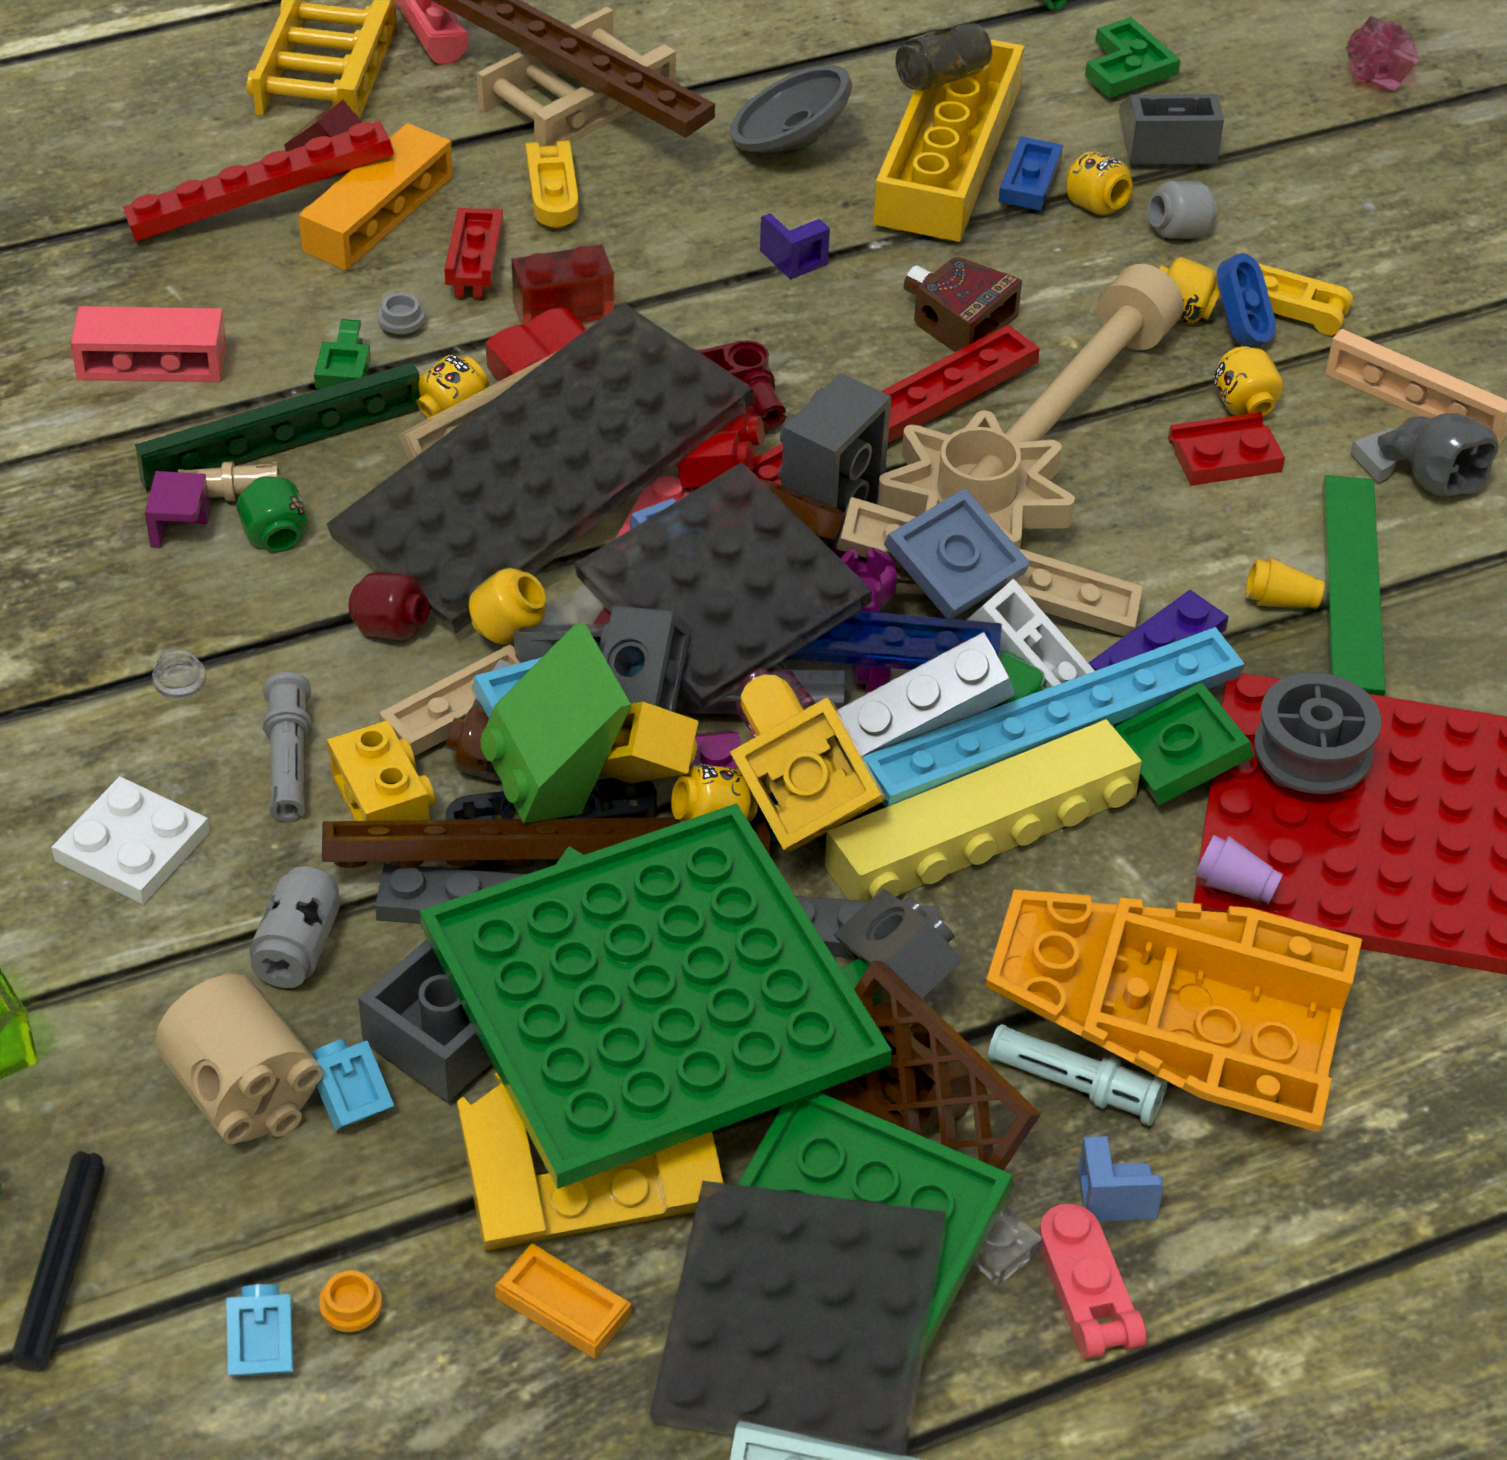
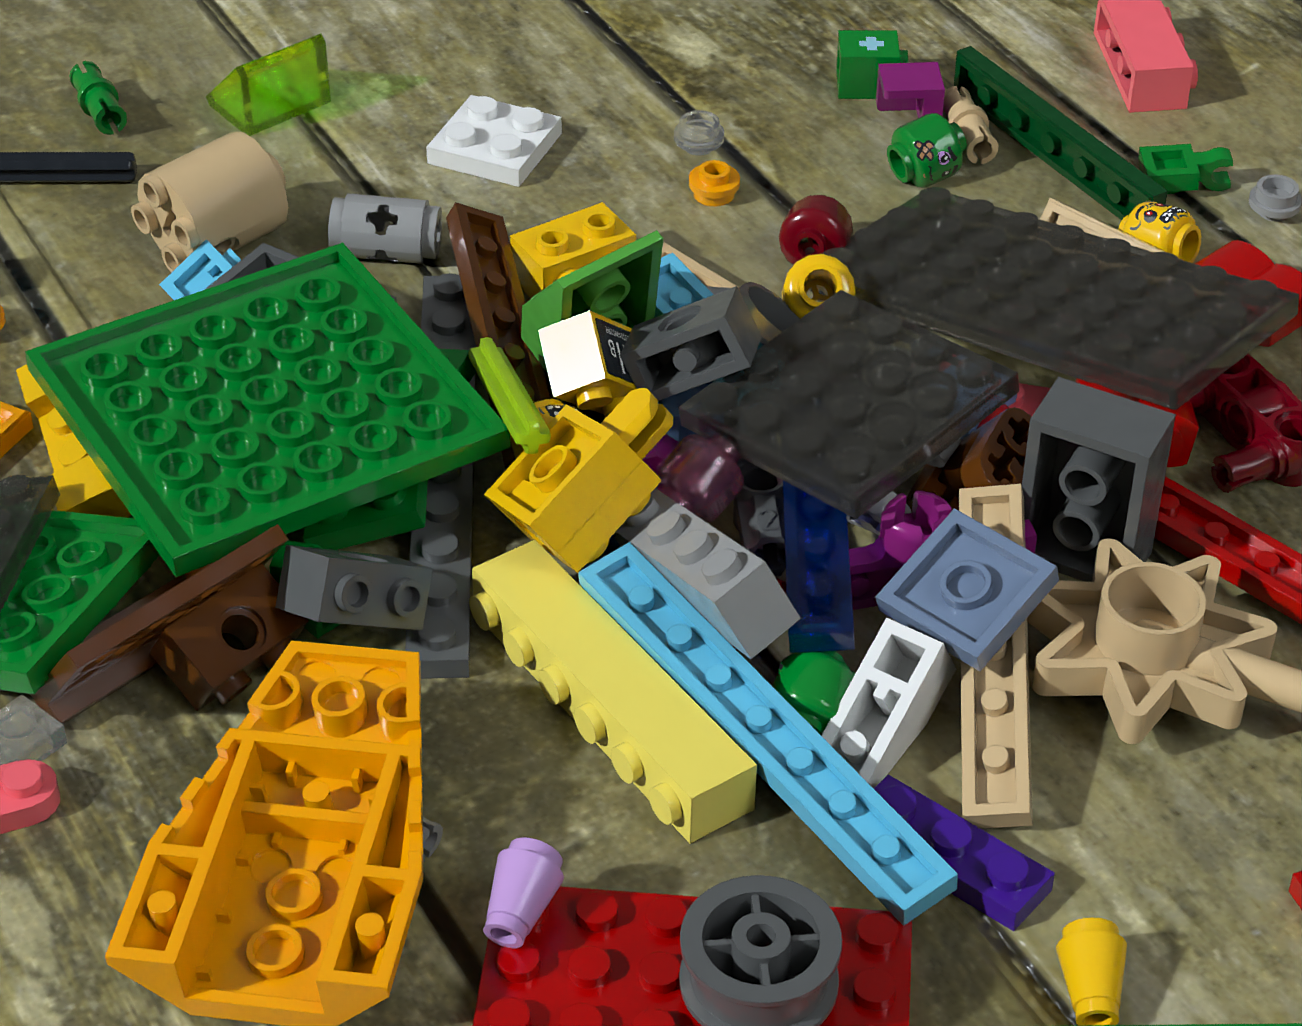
camera: 85 degrees right, 5 degrees down
light grey pin [263,672,312,822] -> none
medium blue panel [1077,1136,1163,1221] -> none
green plate [1113,682,1254,805] -> none
none -> lime axle [468,337,551,454]
none -> light orange plate [689,160,740,207]
none -> green brick [836,30,908,99]

